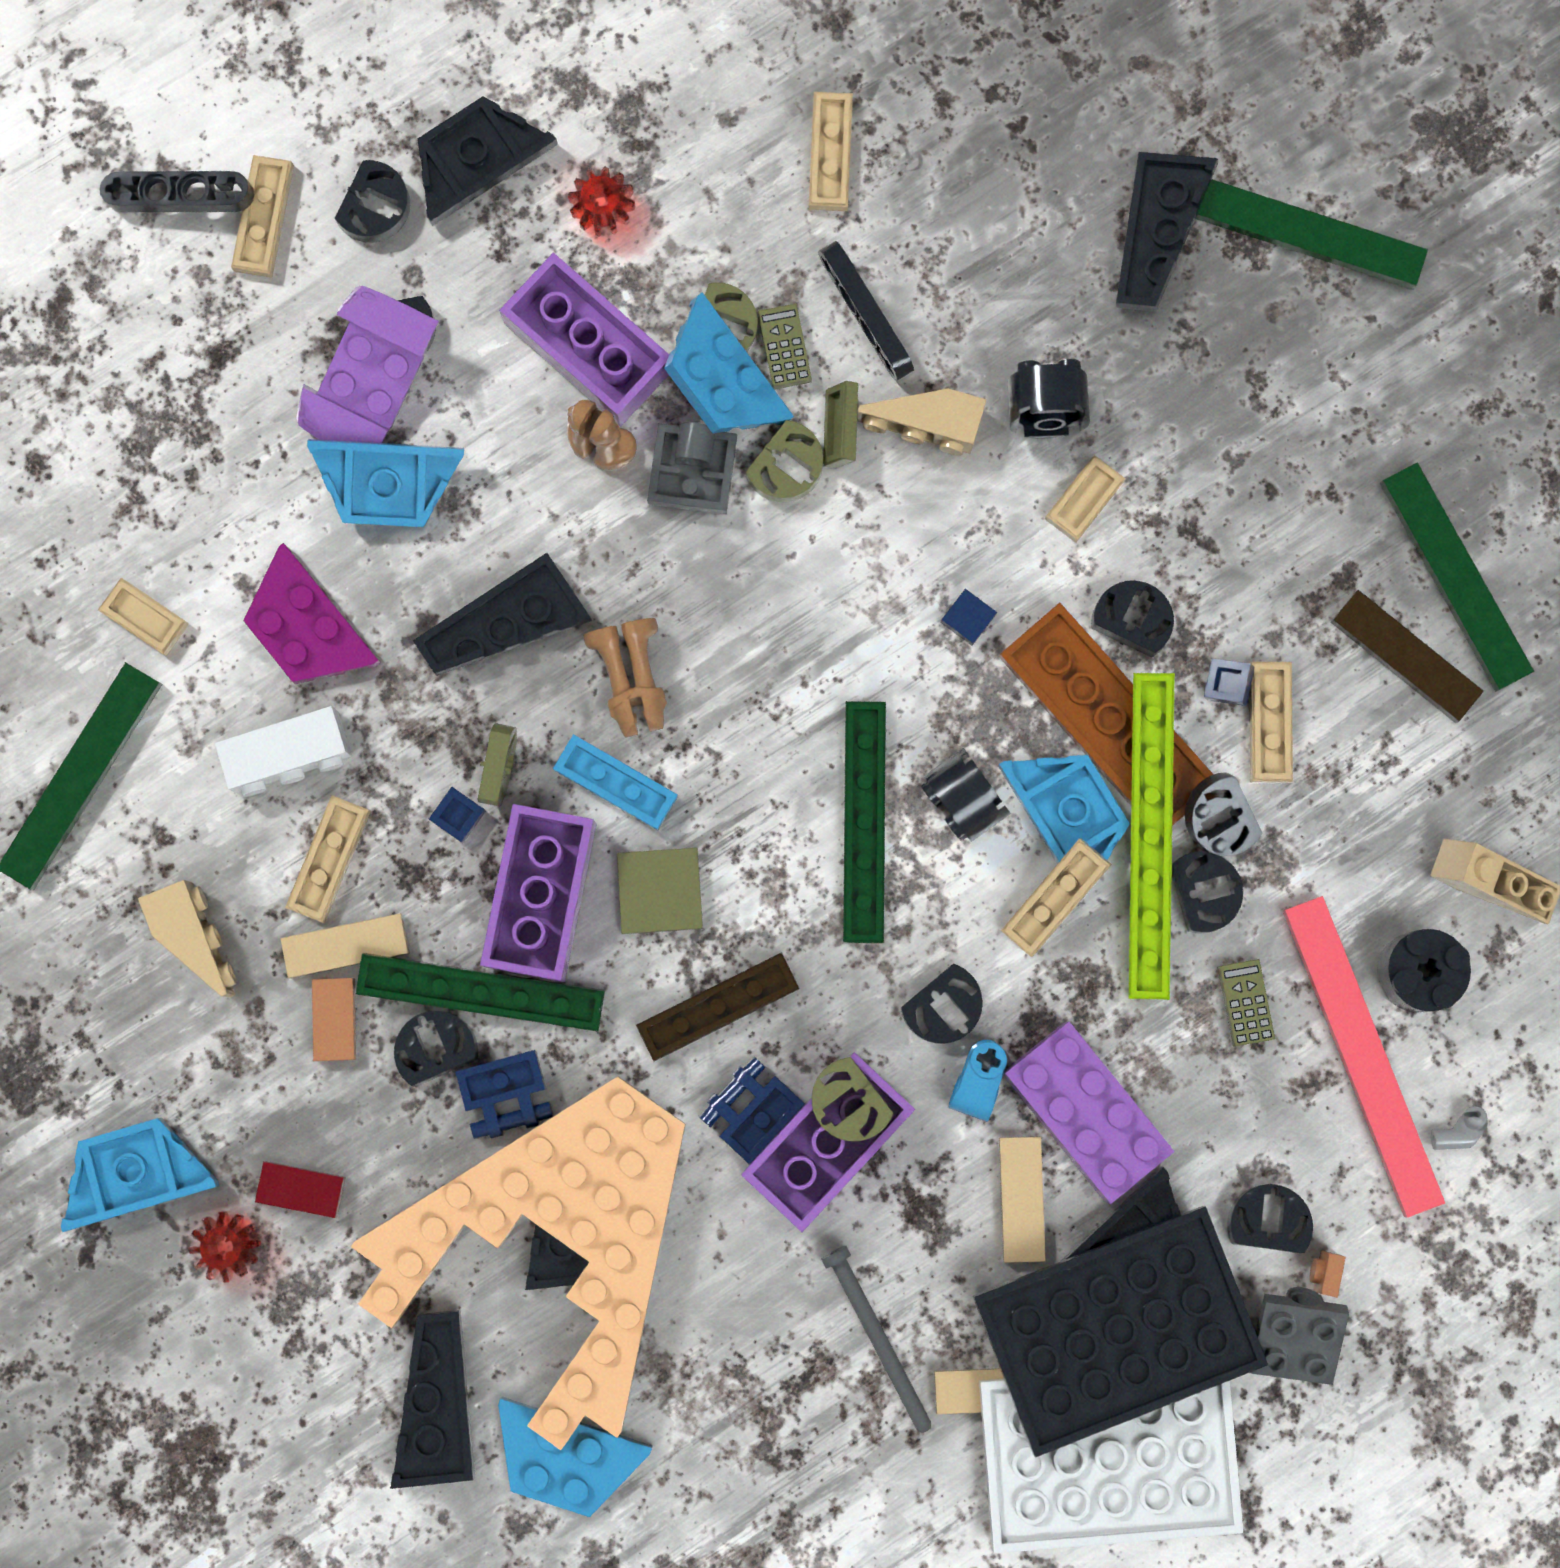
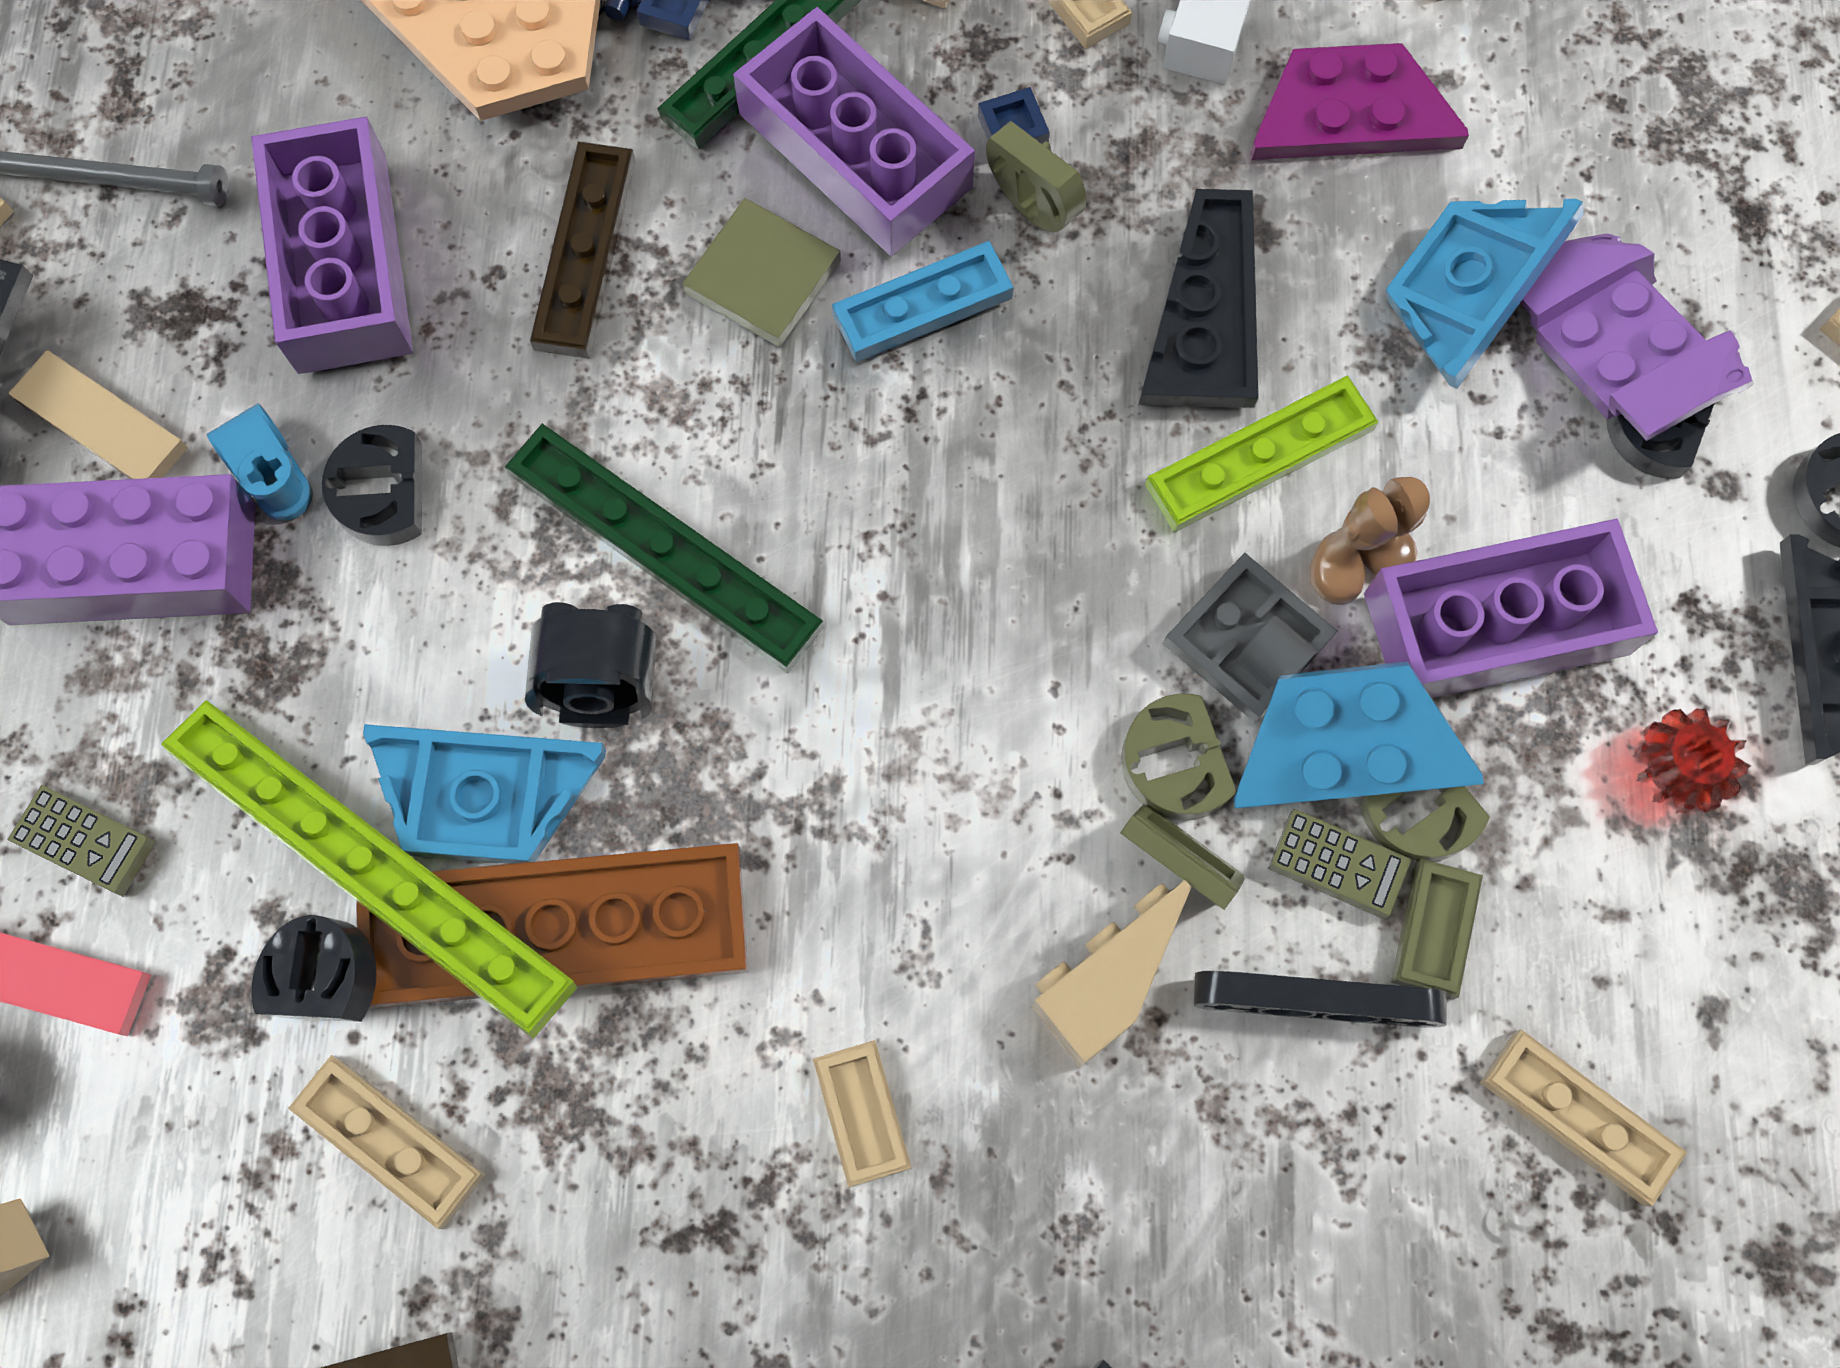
camera: 125 degrees right, 10 degrees down
medium nougat piece [583,618,667,738] -> none
dark blue plate [699,1057,805,1165] -> none
olive piece [812,1057,893,1142] -> none
dark blue tile [940,588,997,646] -> none
tan tile [1001,838,1112,957] -> none
black brick [1007,359,1090,439] -> none
black piece [1091,580,1174,657] -> none
black piece [1172,851,1243,933] -> none
tile [1204,658,1255,706] -> none
none -> lime tile [1145,375,1379,533]
none -> olive tile [1391,858,1483,1000]

